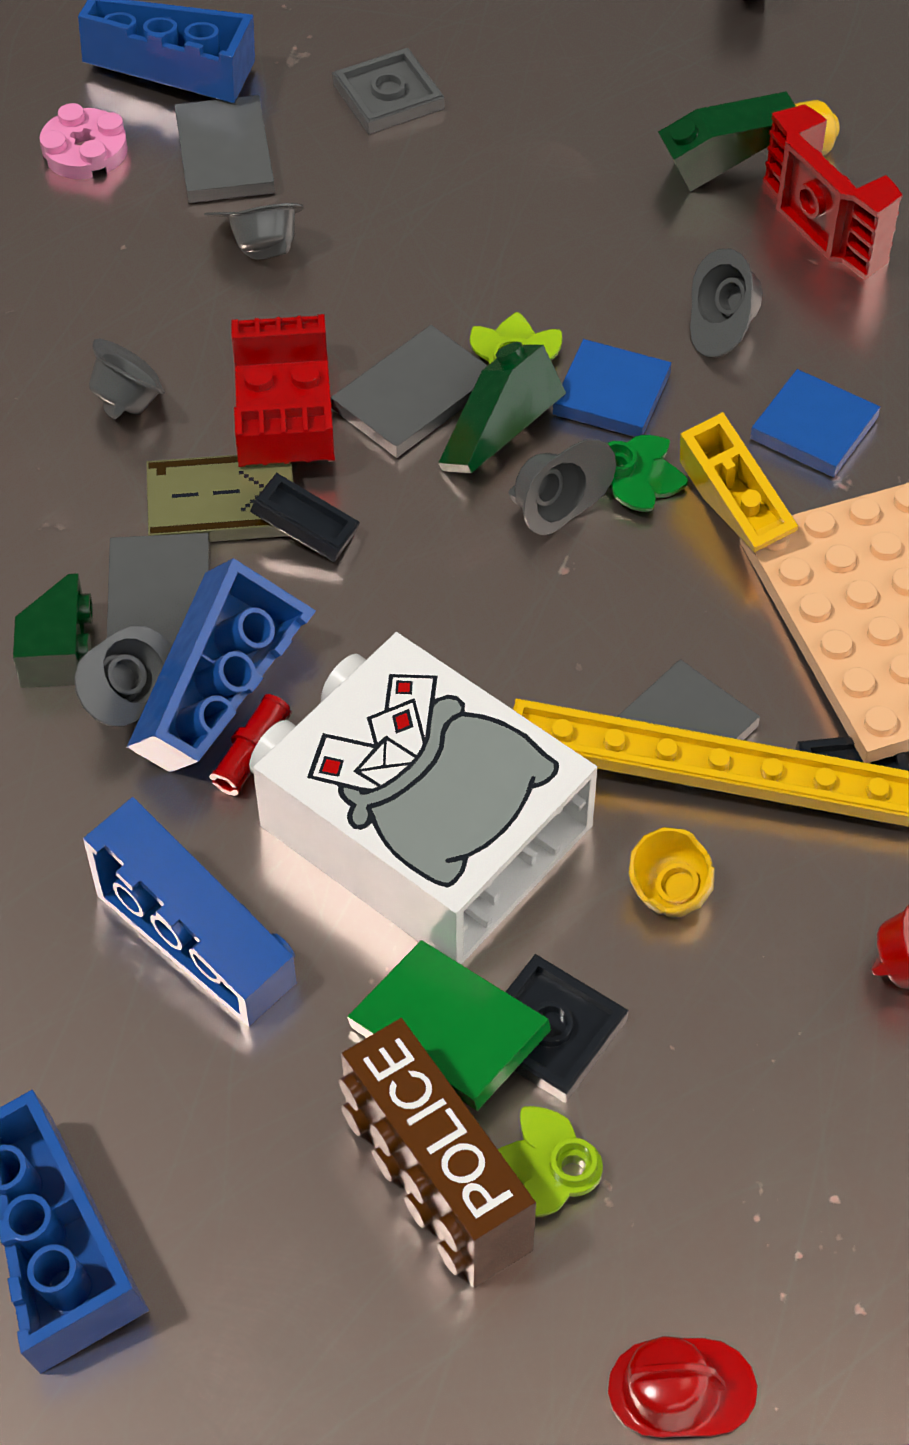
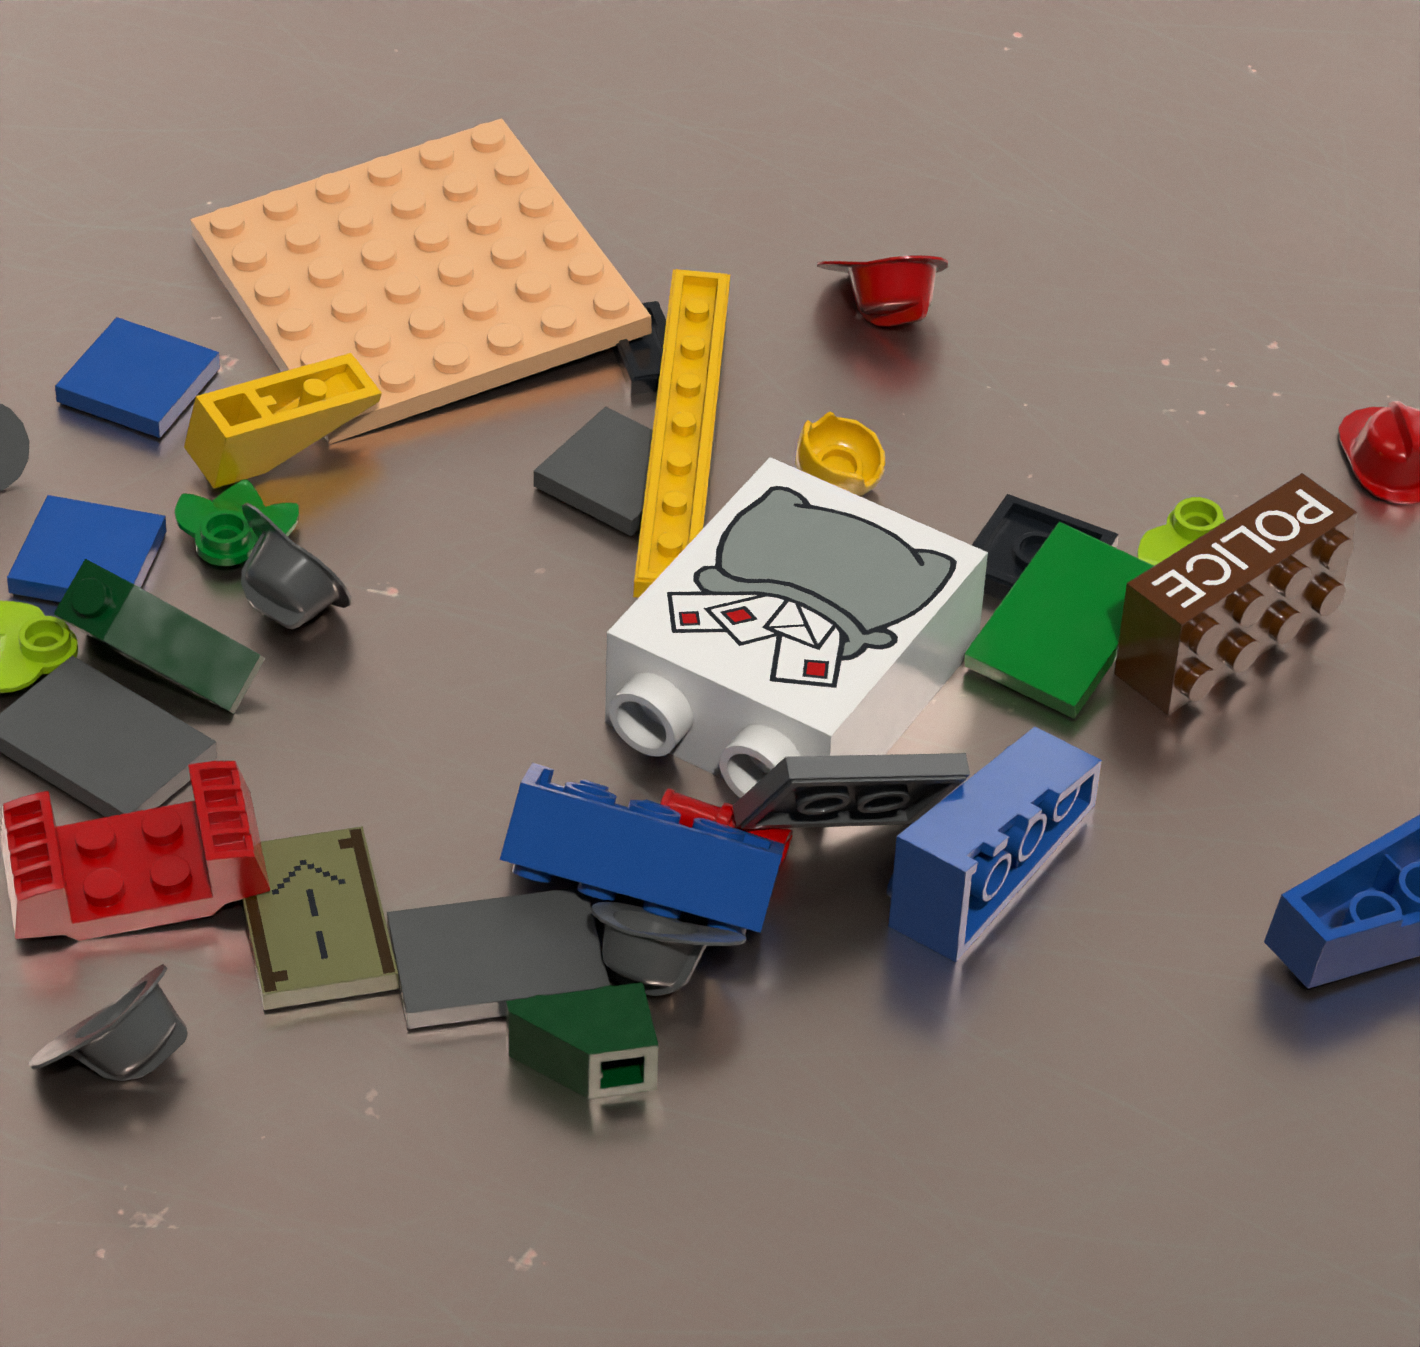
camera: 100 degrees left, 10 degrees down
black tile [250,472,360,562] -> none
none -> dark grey tile [733,753,970,829]

